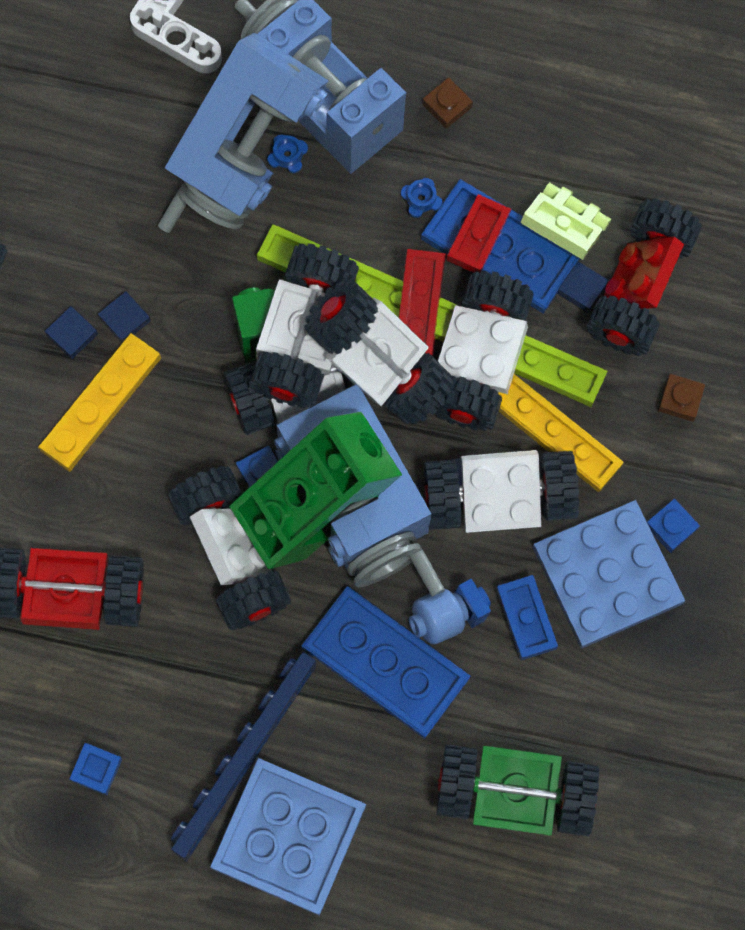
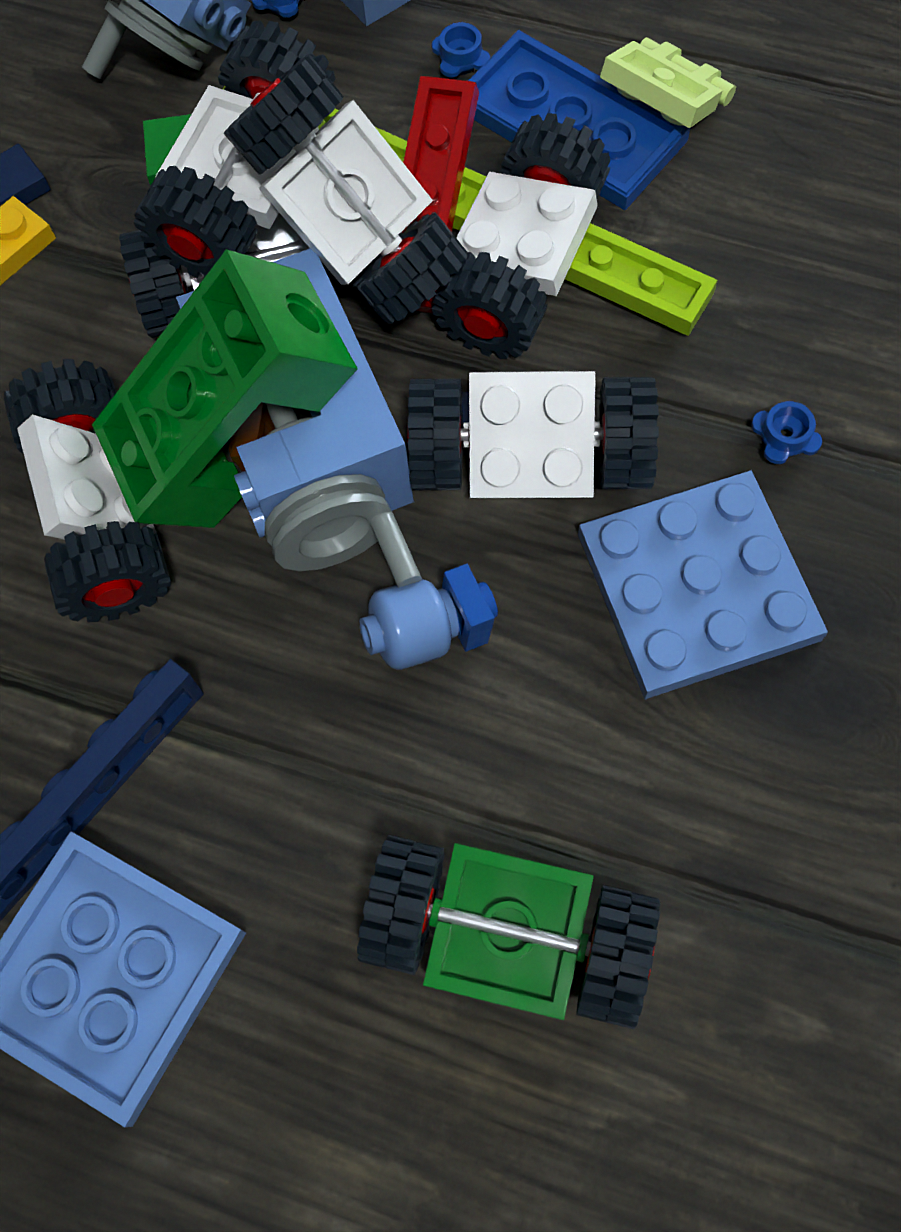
camera: 15 degrees right, 5 degrees down
blue tile [302,586,471,739] -> none
red plate [447,194,511,273] -> none
blue plate [496,575,558,661] -> none
yellow tile [498,374,624,492] -> none
dark blue tile [557,261,609,313] -> none
plate [586,198,702,356] -> none
blue plate [647,498,700,553] -> none
reddish brown plate [658,374,705,422] -> none
none -> blue plate [751,401,822,464]

